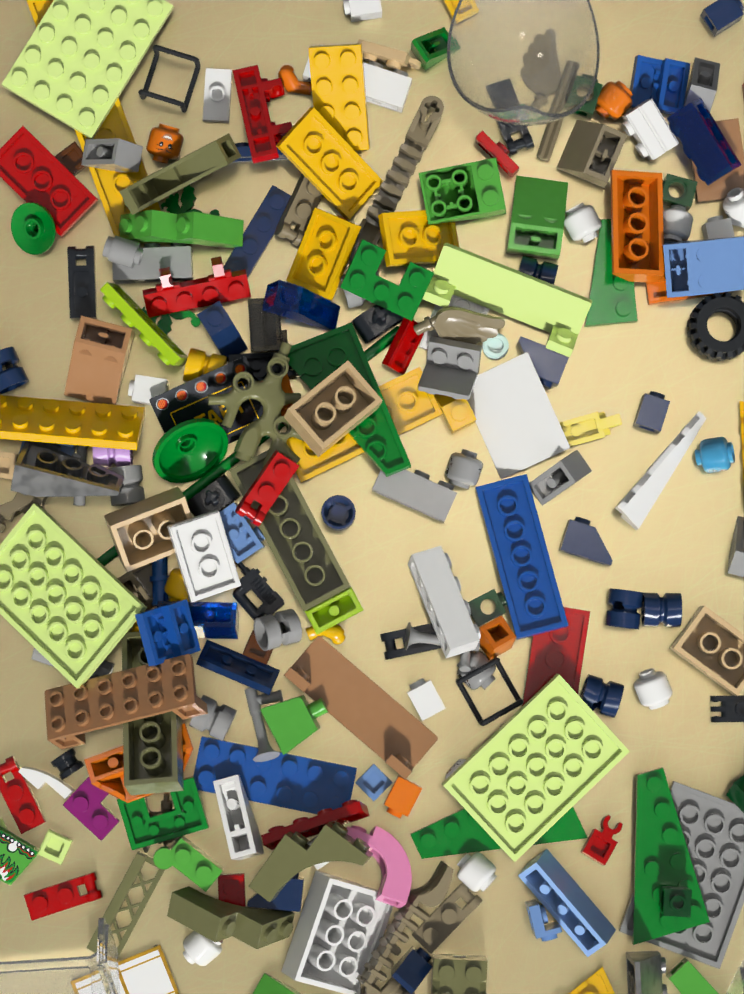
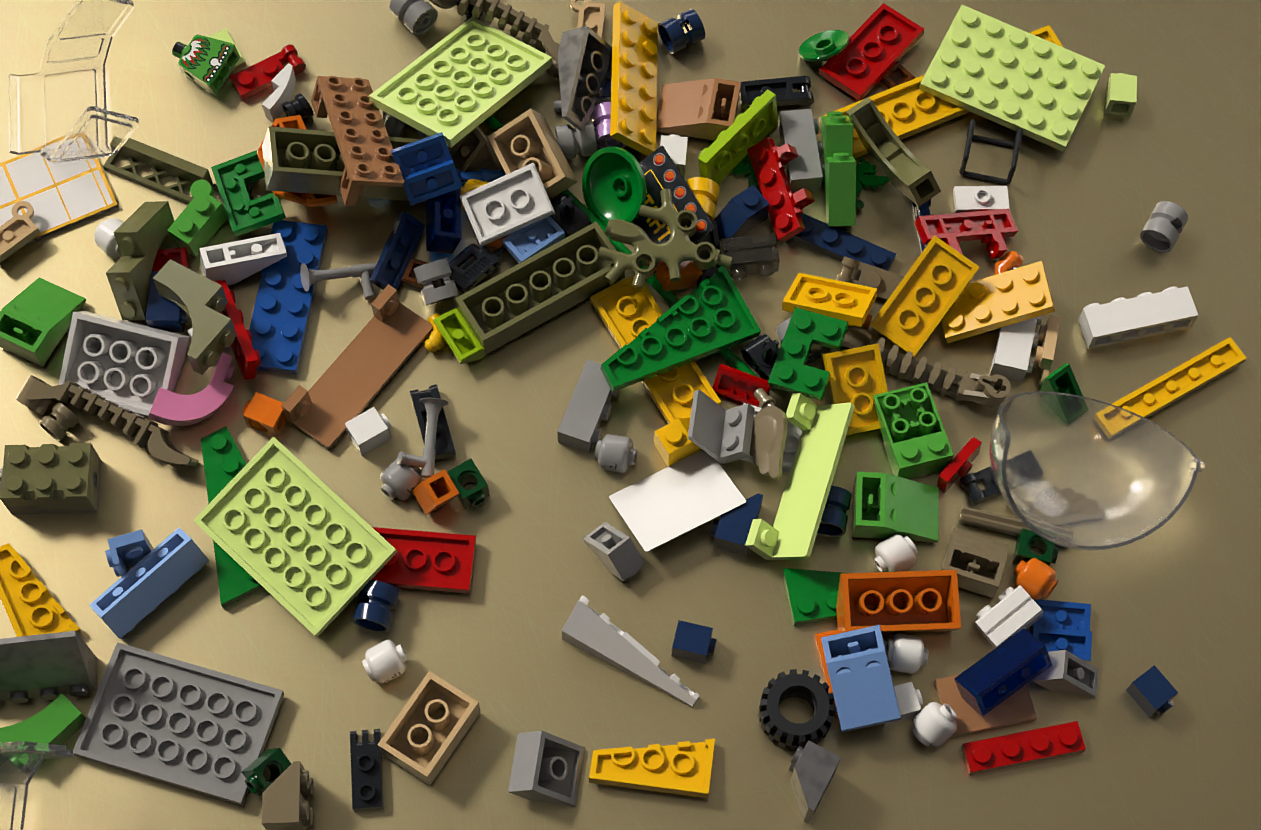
camera: 90 degrees right, 20 degrees down
red plate [24,872,103,920] -> none
yellowish green tile [38,829,73,865] -> none
magenta plate [63,777,120,841] -> none
light grey slope [81,138,143,172] -> none
light grey brick [102,236,144,268] -> none
orange head [146,123,184,164] -> none
light grey wheel [189,695,237,741] -> none
red plate [235,450,299,527] -> none
bright green torso [261,695,329,755] -> none
clear blue slope [262,280,340,331] -> none
tan brick [284,361,383,457] -> none
dark blue wheel [321,495,356,531] -> none
medium blue tile [355,764,393,801] -> none
dark blue slope [391,946,433,994] -> none
white brick [408,546,481,658] -> none
dark tan plate [412,882,483,954] -> none
black piece [456,657,524,726] -> none
white head [457,852,497,892] -> none
blue plate [475,474,568,640] -> none
light aqua tile [482,333,509,360] -> none
light yellow hinge [559,412,622,447] -> none
dark blue slope [559,516,613,566] -> none
red plate [581,815,623,866] -> none
dark blue wheel [605,588,643,630] -> none
green wing [632,767,710,945] -> none
dark blue wheel [641,593,682,627] -> none
dark green brick [660,886,692,917] -> none
dark green brick [662,174,698,211] -> none
dark azure head [695,437,735,473] -> none

